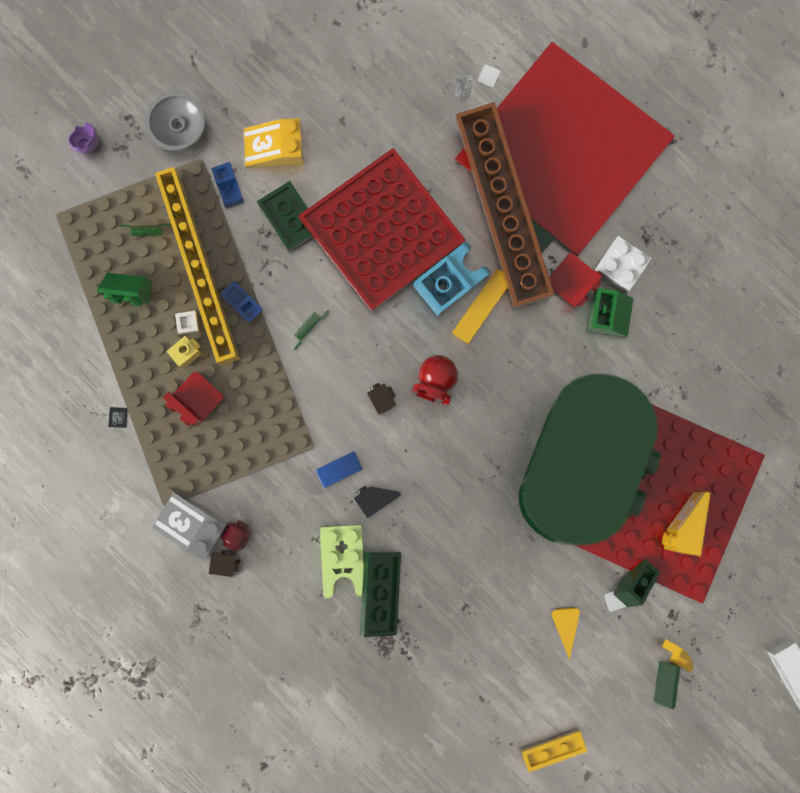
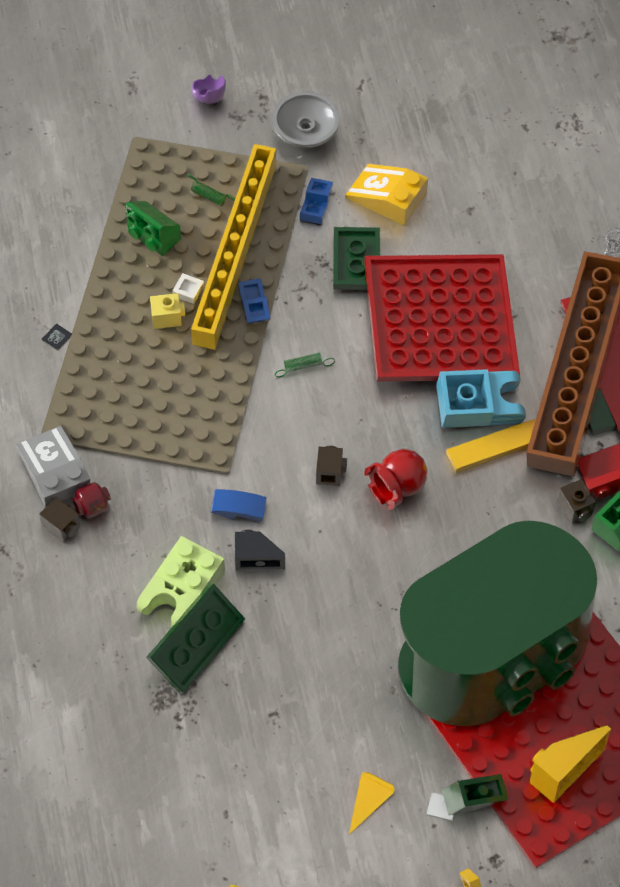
camera: 30 degrees right, 25 degrees down
red bracket [162,372,224,427] -> none
none -> dark brown brick [557,479,596,523]

